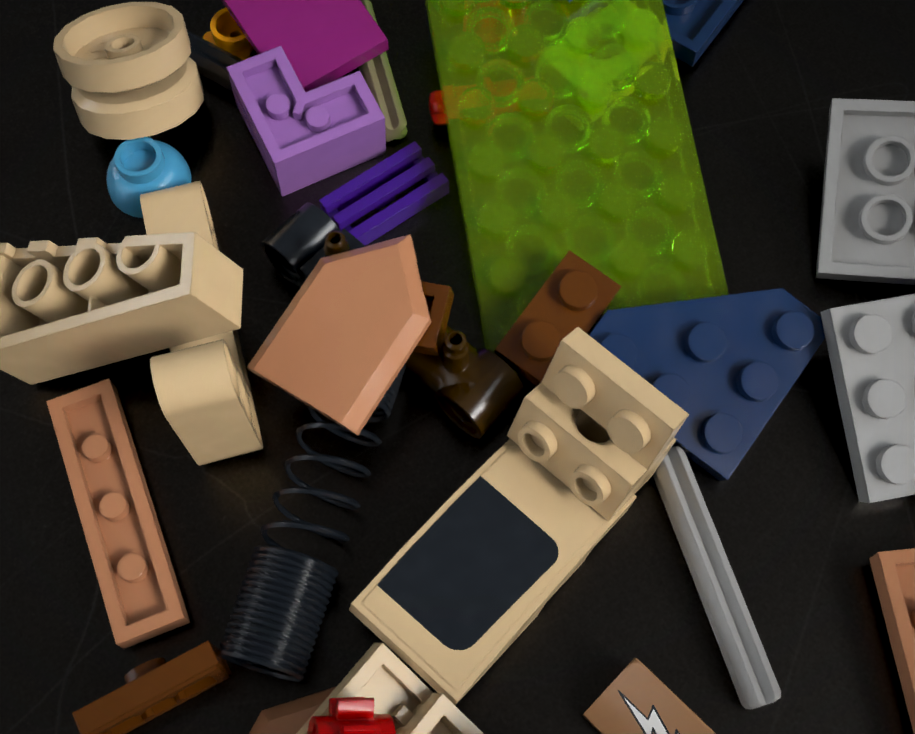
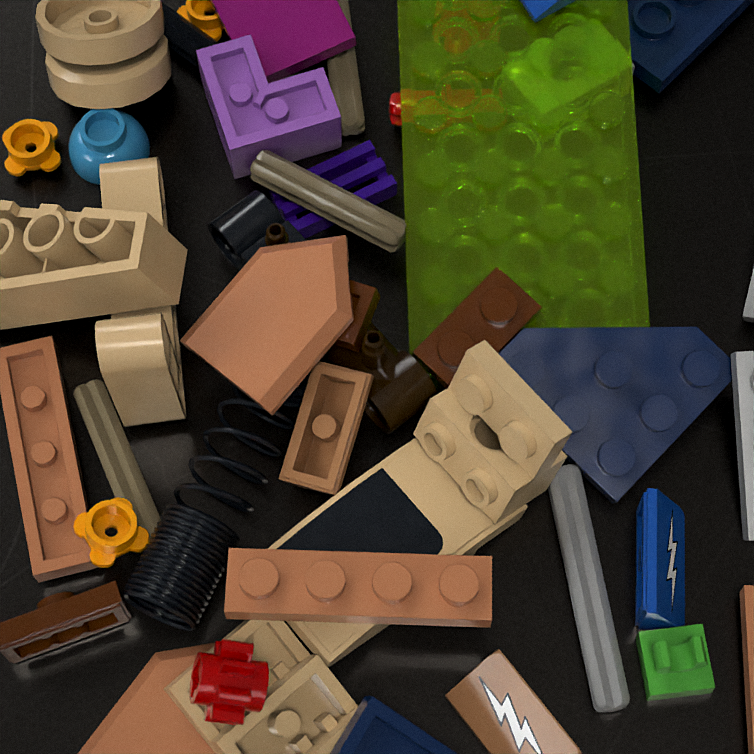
camera: 10 degrees right, 0 degrees up
none -> light orange plate [2,119,61,177]
none -> dark tan axle [73,379,160,539]
none -> light orange plate [74,497,149,568]
none -> nougat plate [224,548,492,628]
none -> dark tan axle [250,150,408,252]
none -> medium nougat slope [279,361,374,495]
none -> blue slope [635,488,685,630]
none -> bright green tile [635,624,715,701]

